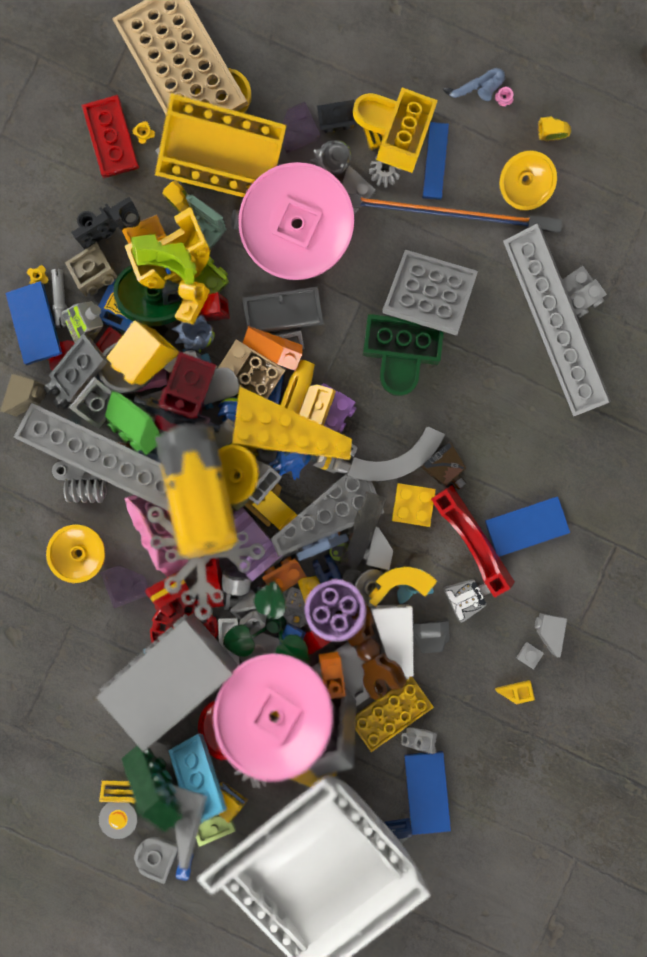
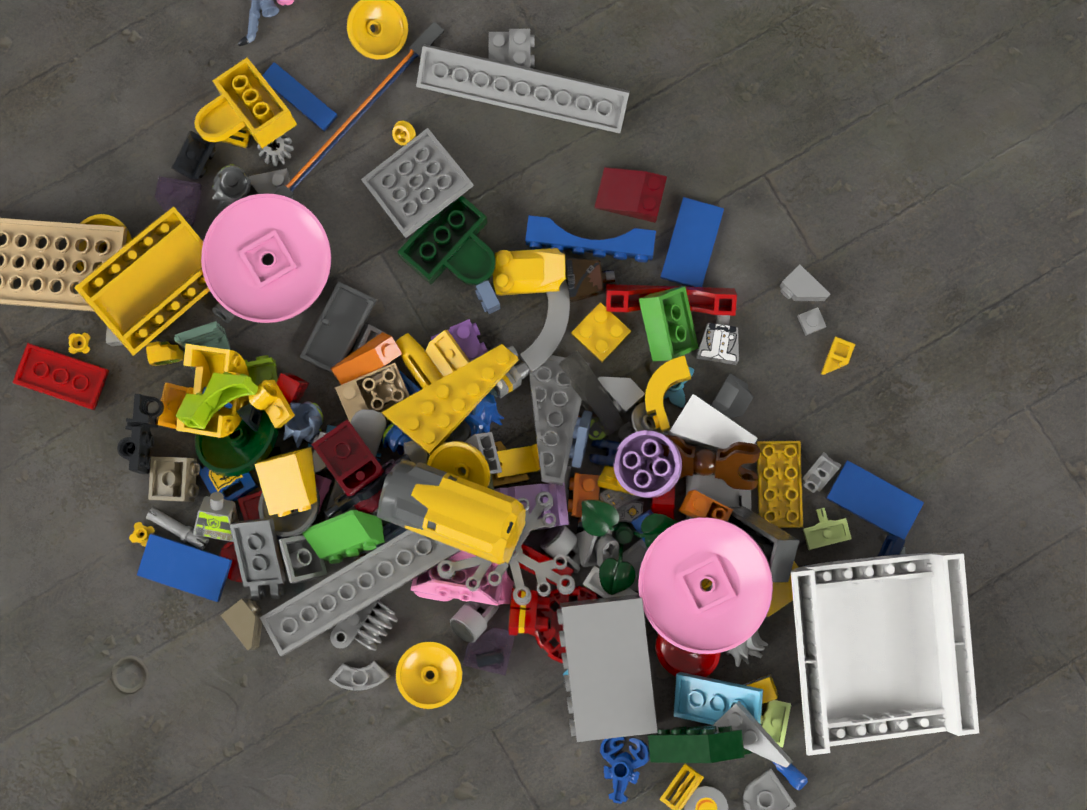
camera: 50 degrees left, 5 degrees down
none -> light grey tile [329,661,391,690]
none -> yellow hat [392,121,416,146]
none -> light grey piece [450,601,499,642]
none -> sand blue piece [475,280,501,314]
none -> black pin [476,647,505,668]
none -> yellow slope [493,248,566,296]
none -> blue arch [525,215,656,262]
none -> dark red slope [594,167,667,223]
none -> blue animal [600,737,650,804]
none -> bright green slope [639,286,699,361]
none -> yellowish green plate [803,508,852,550]

